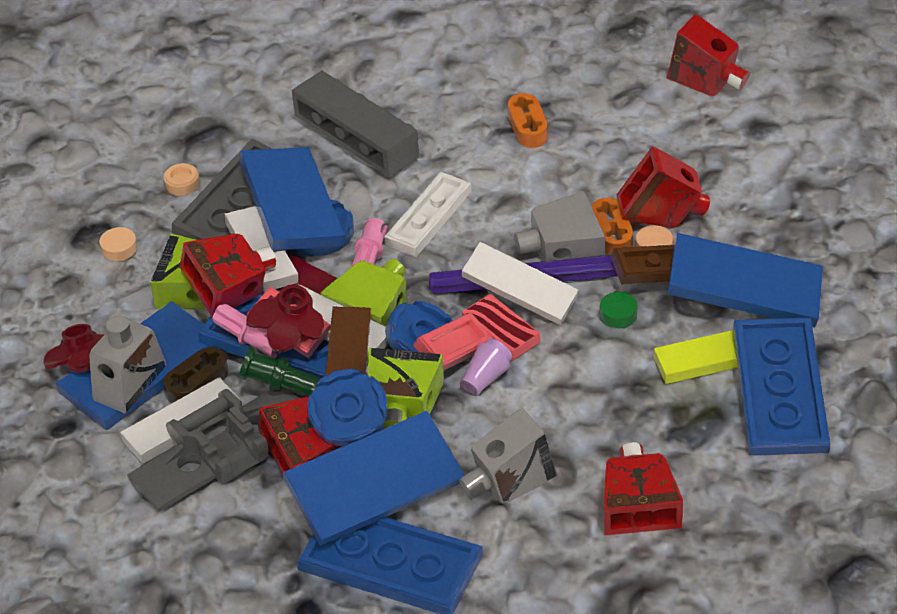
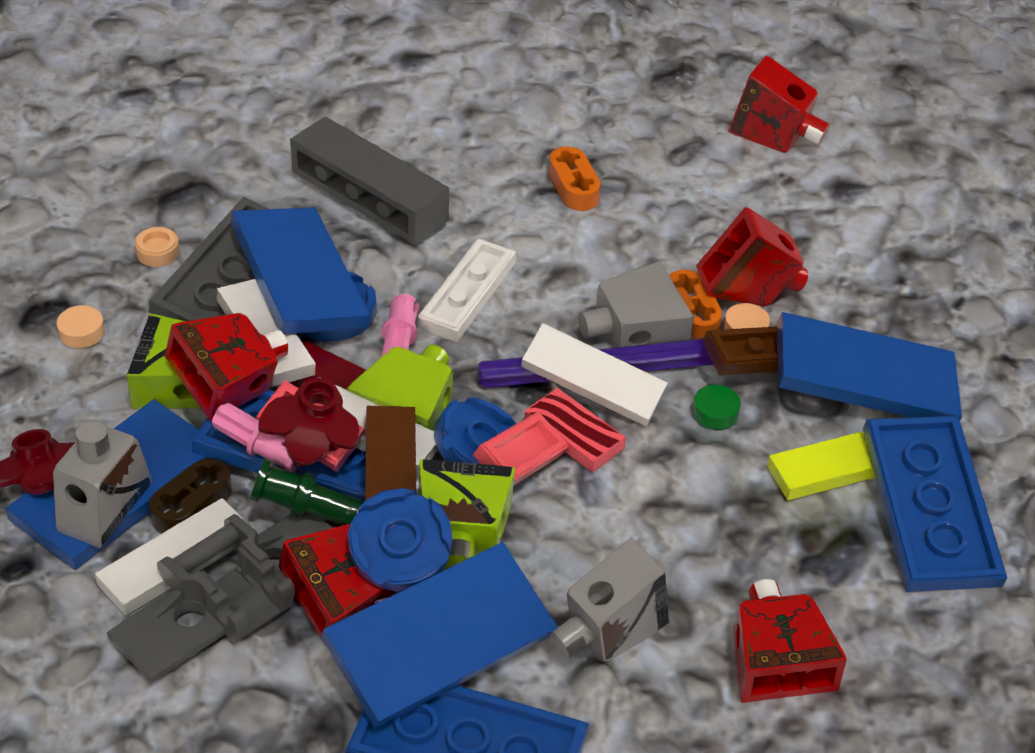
camera: 10 degrees left, 0 degrees up
lavender cone [460,338,512,396] -> none

